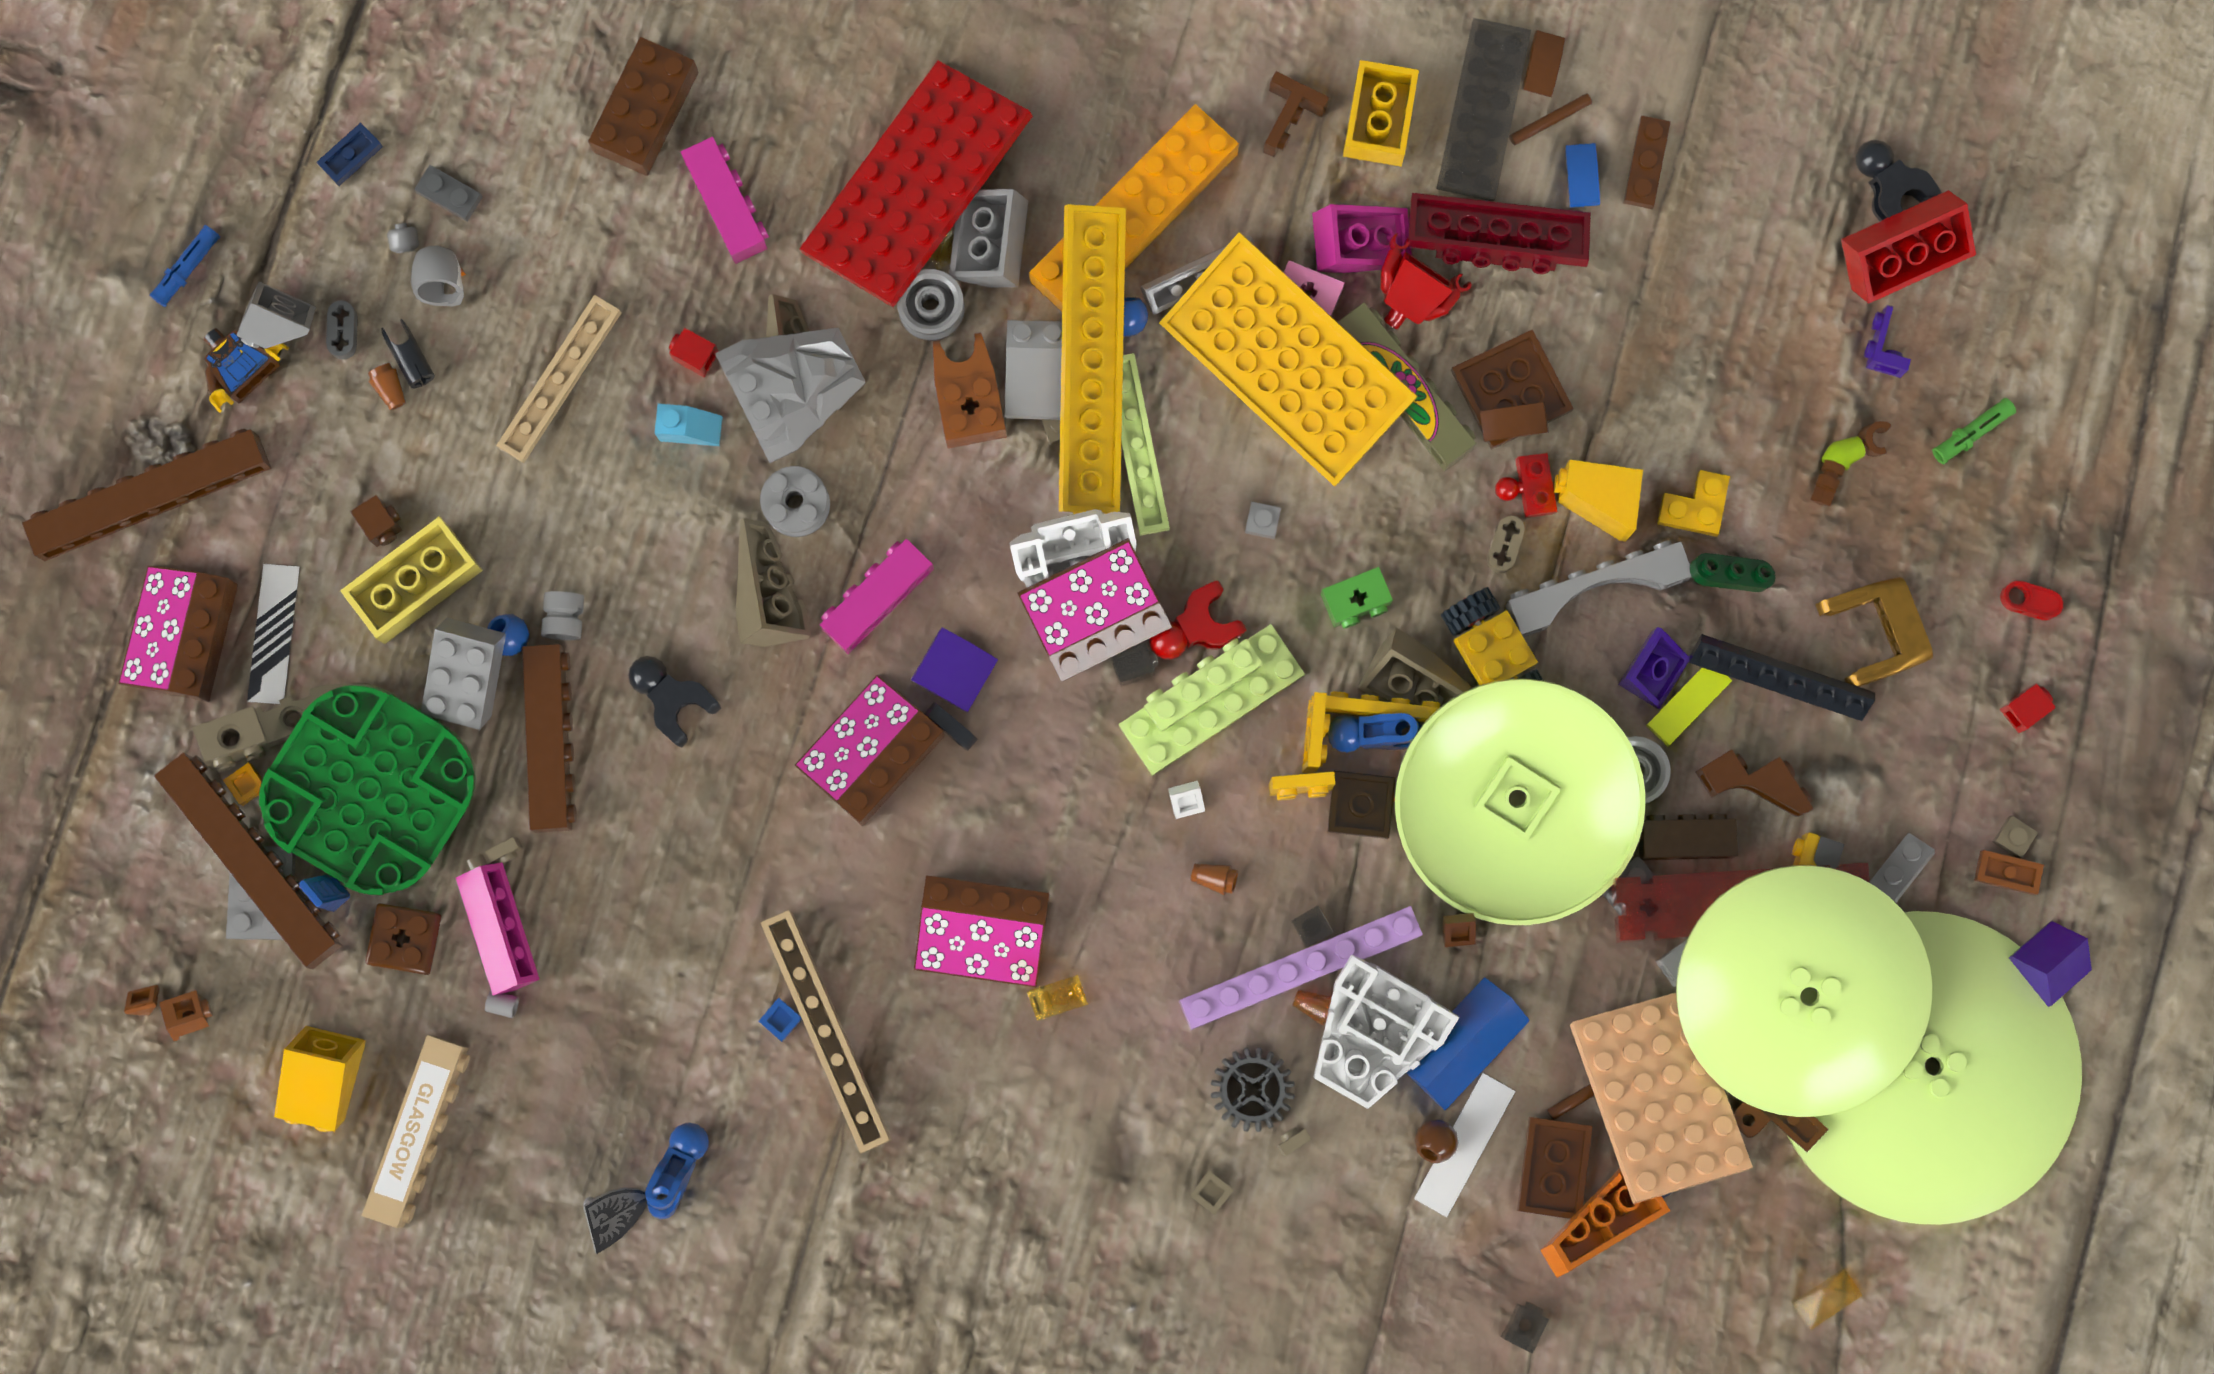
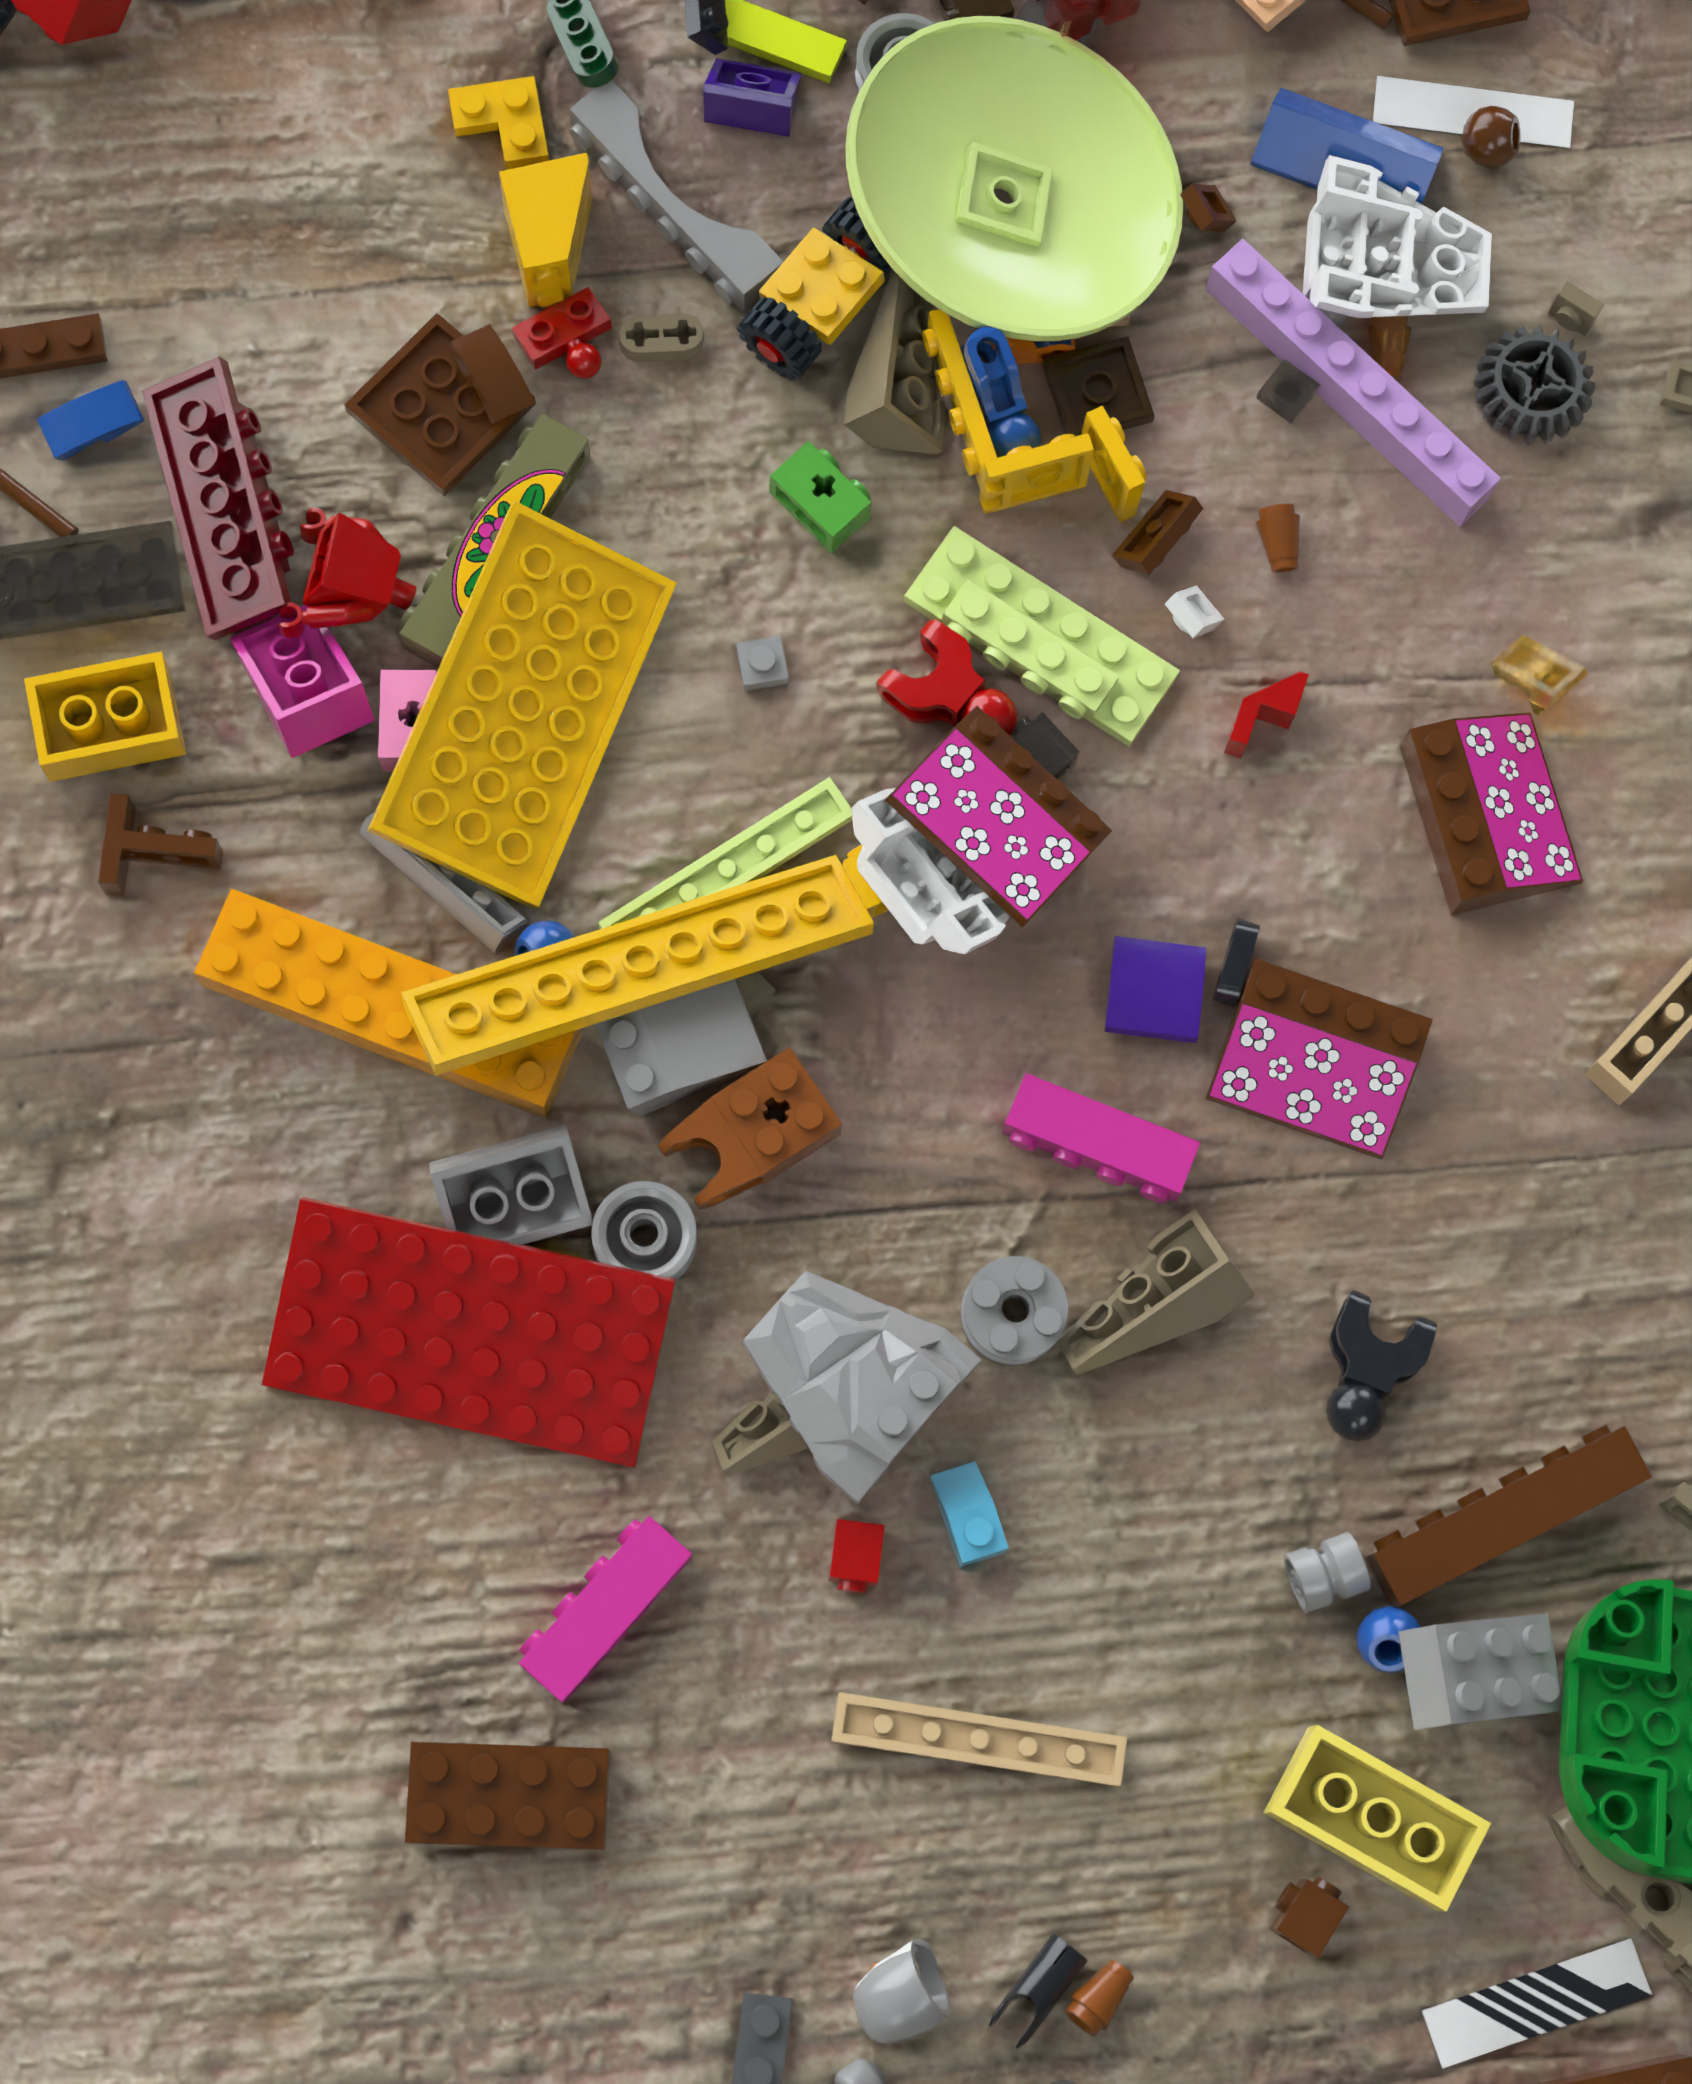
camera: 120 degrees left, 5 degrees down
none -> reddish brown plate [1112,490,1203,575]
none -> red slope [1224,671,1309,759]

